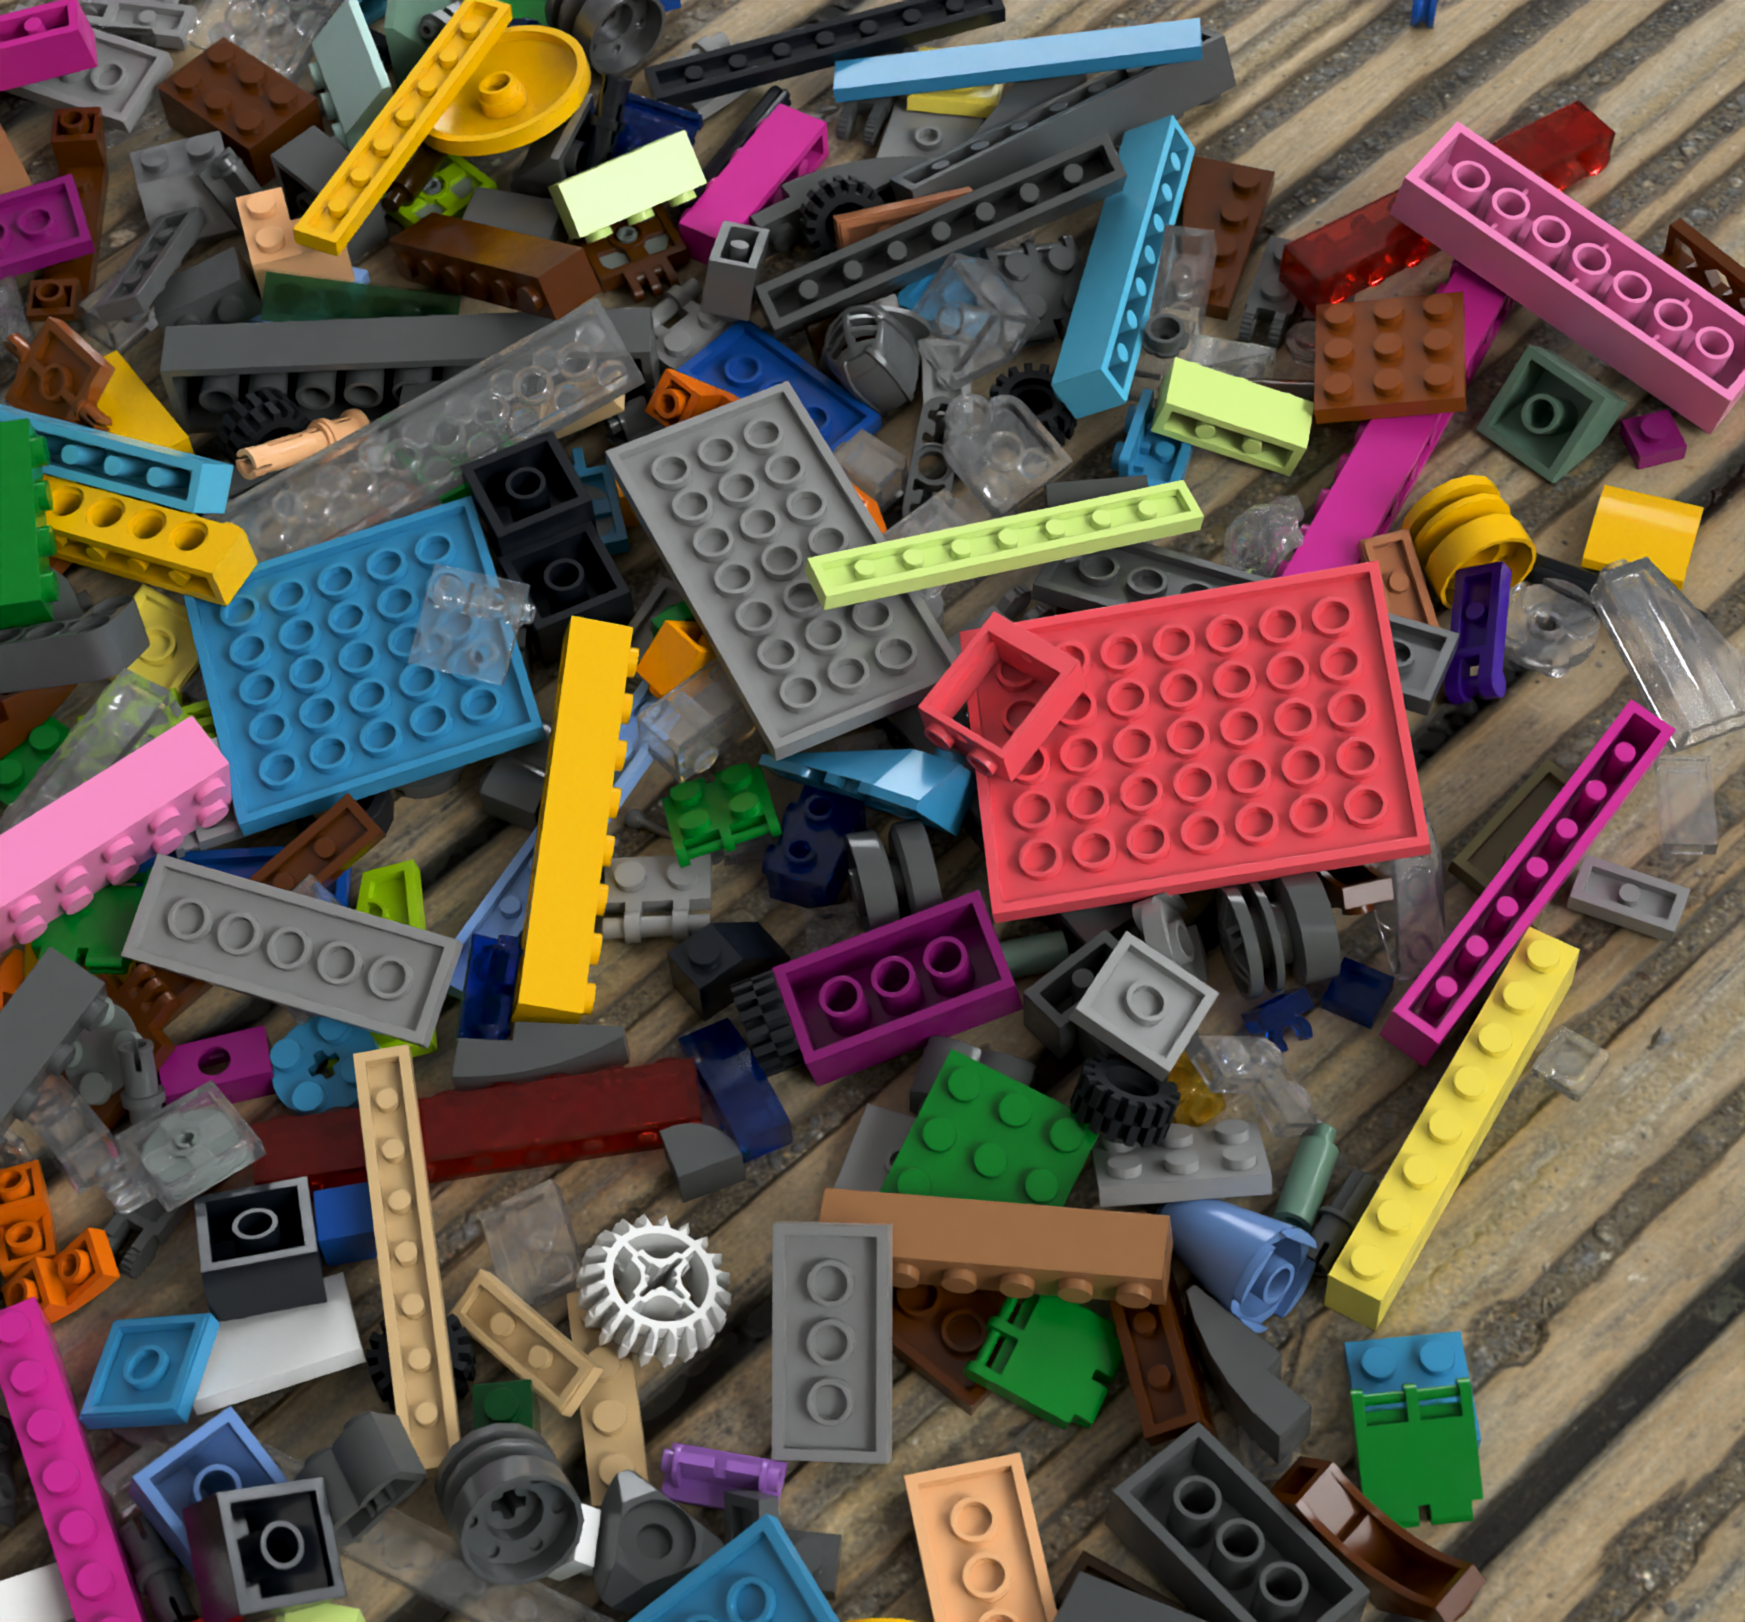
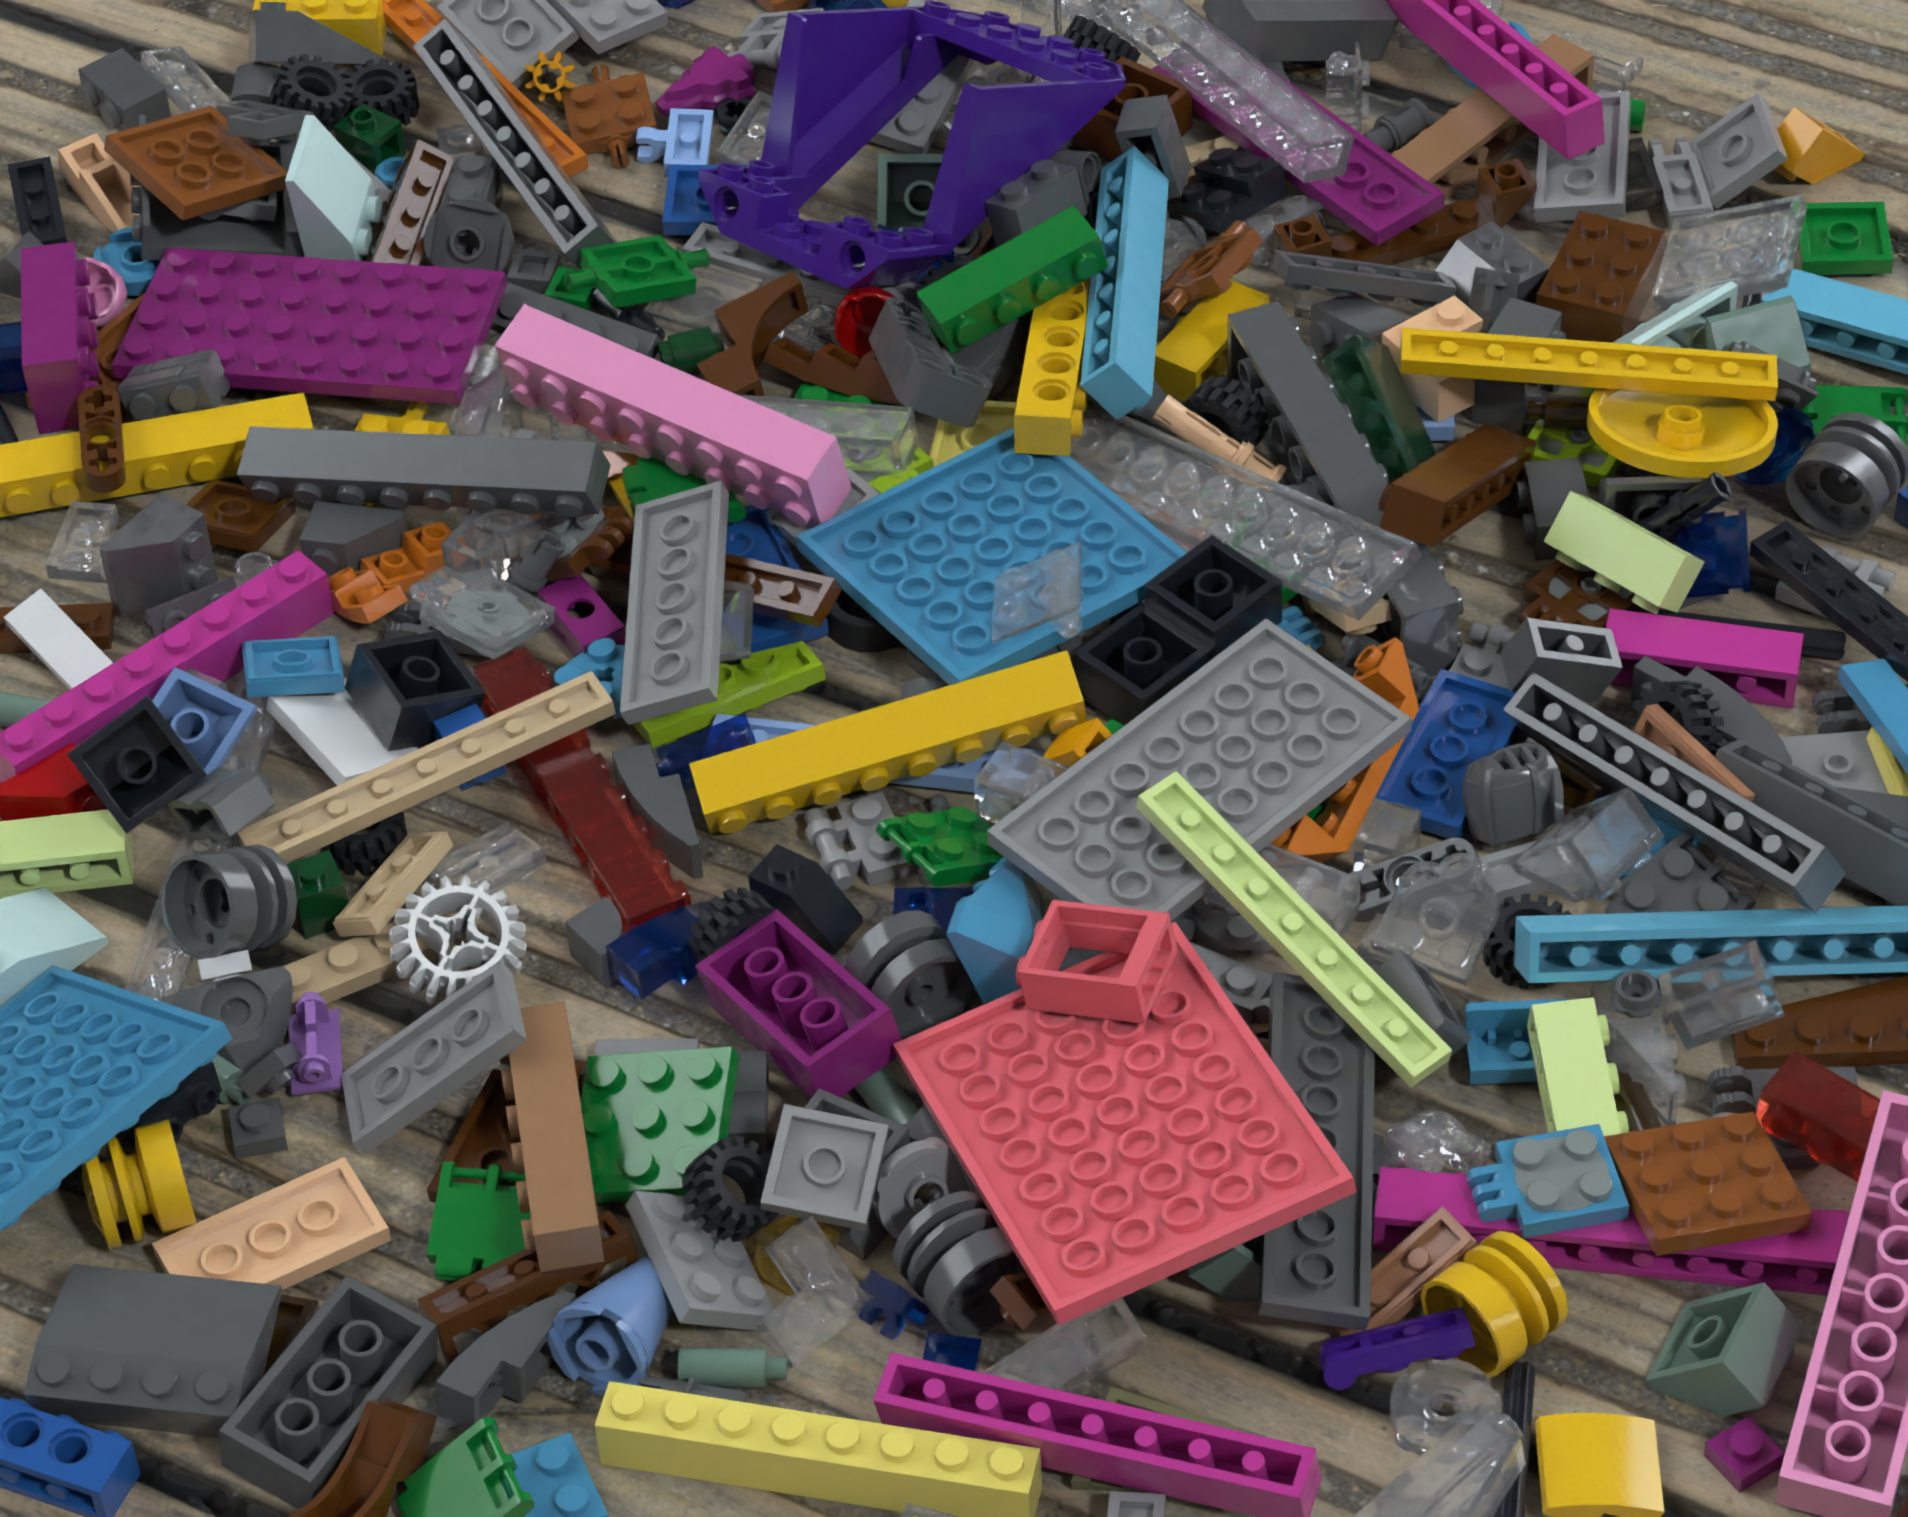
camera: 70 degrees right, 10 degrees down
none -> piece [1466,1124,1629,1238]

